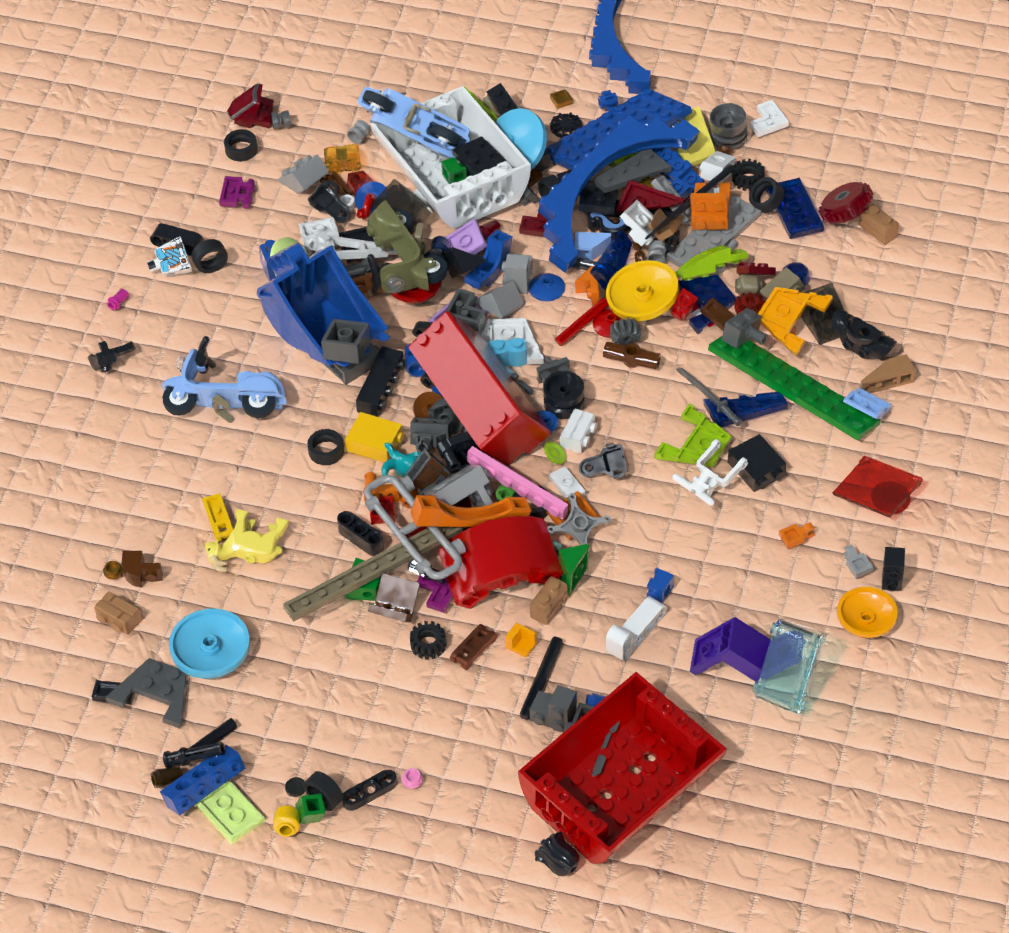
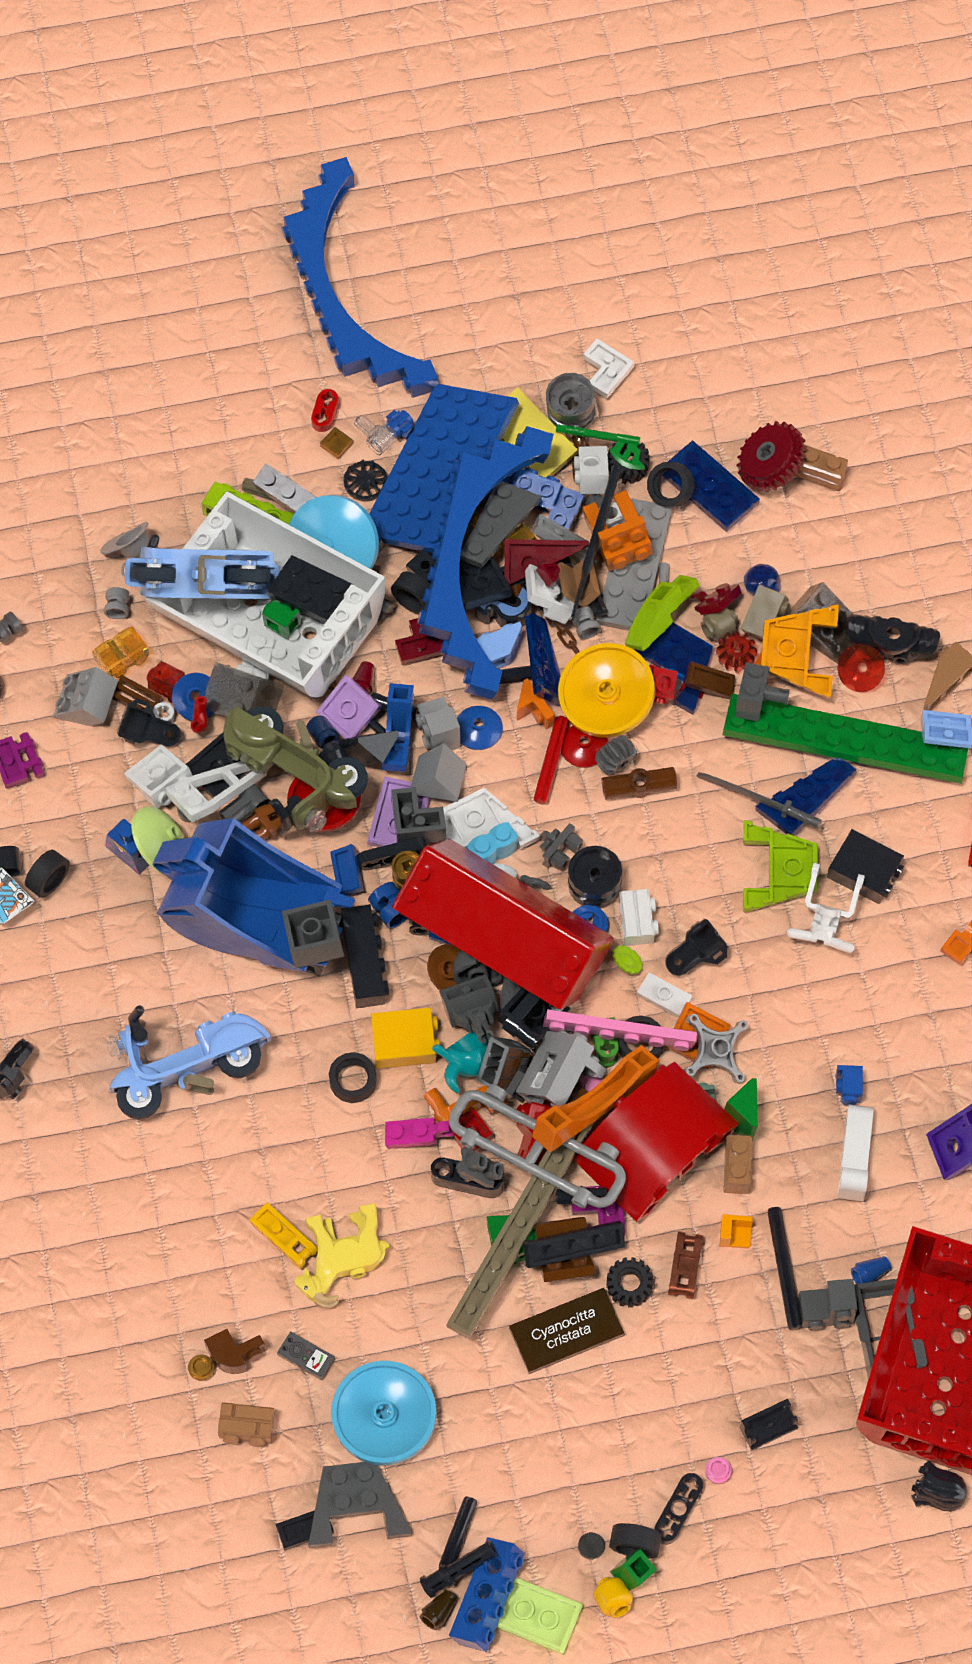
camera: 30 degrees left, 15 degrees up
none -> dark grey tile [277,1331,335,1381]
none -> red beam [311,389,339,432]
none -> blue tile [330,844,364,896]
none -> clear axle [354,415,398,455]
none -> dark pink plate [385,1117,454,1149]
none -> dark grey hips [457,1147,504,1188]
none -> dark brown tile [509,1288,624,1374]
none -> black tile [523,1220,625,1268]
none -> dark red tile [536,563,560,587]
none -> green piece [556,424,645,470]
none -> black hinge [740,1398,798,1451]
none -> clear red dish [837,644,885,692]

